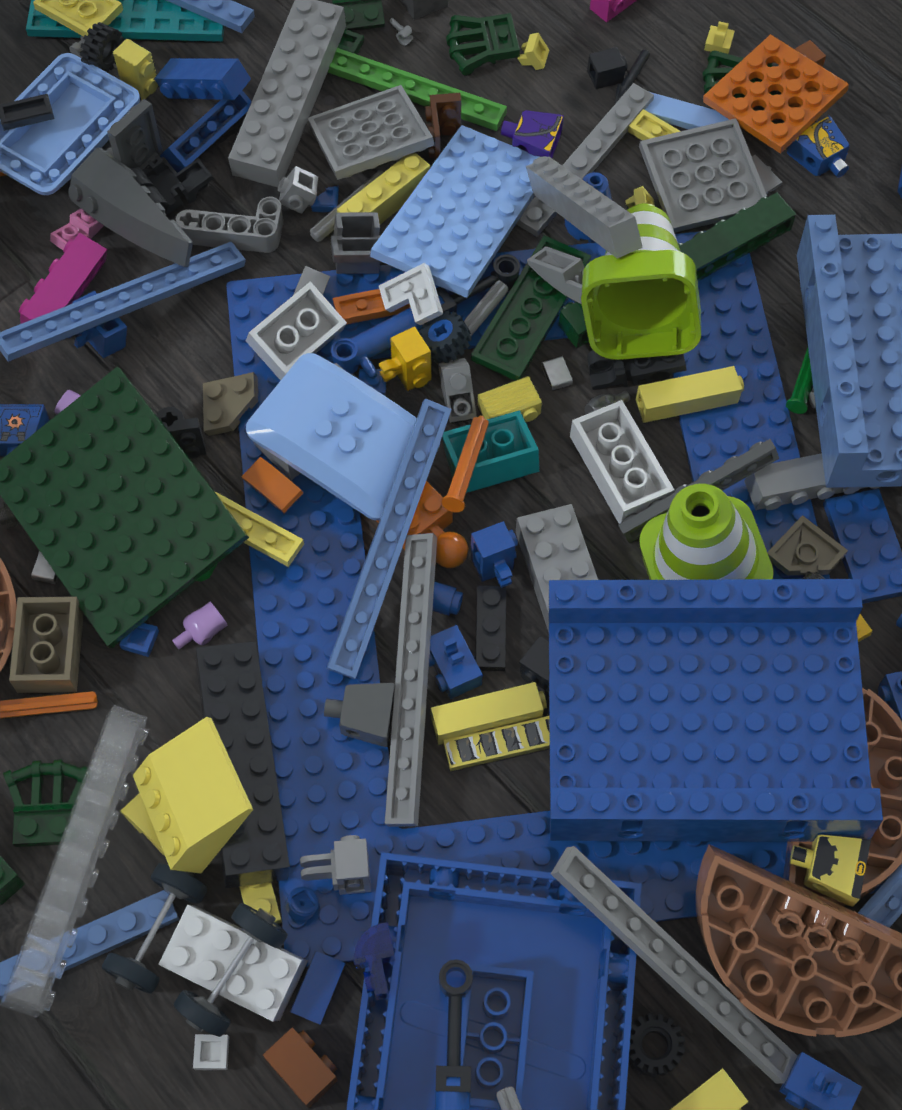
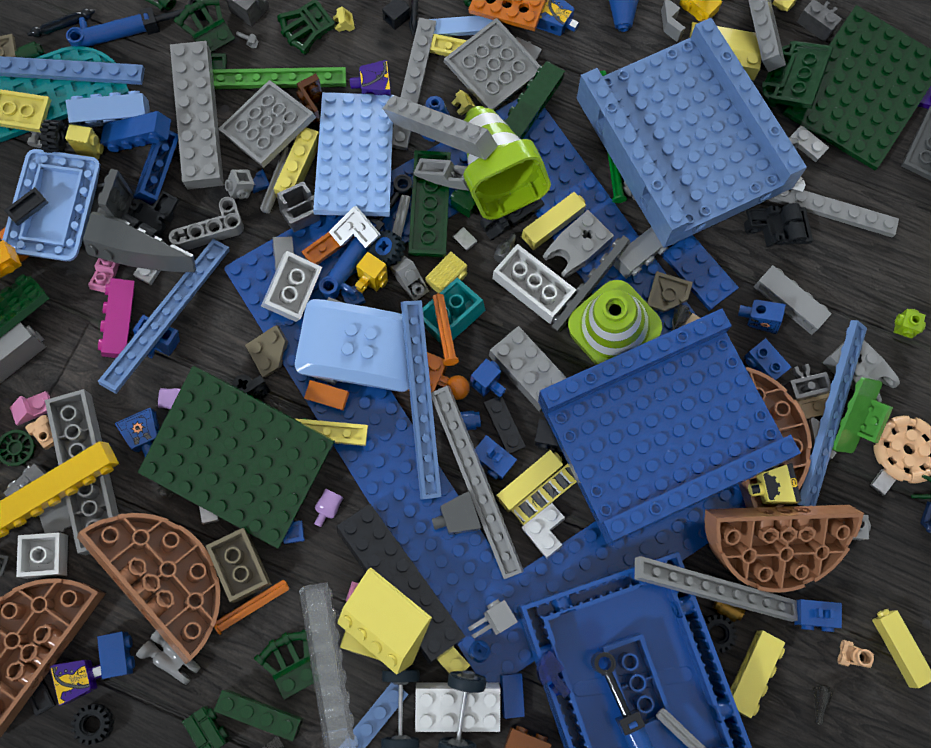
camera: 30 degrees left, 10 degrees up
none -> light blue brick [66,91,150,127]
none -> white plate [133,268,160,285]
none -> white plate [521,503,565,559]
none -> light grey brick [543,210,614,278]
none -> pearl gold brick [713,601,745,622]

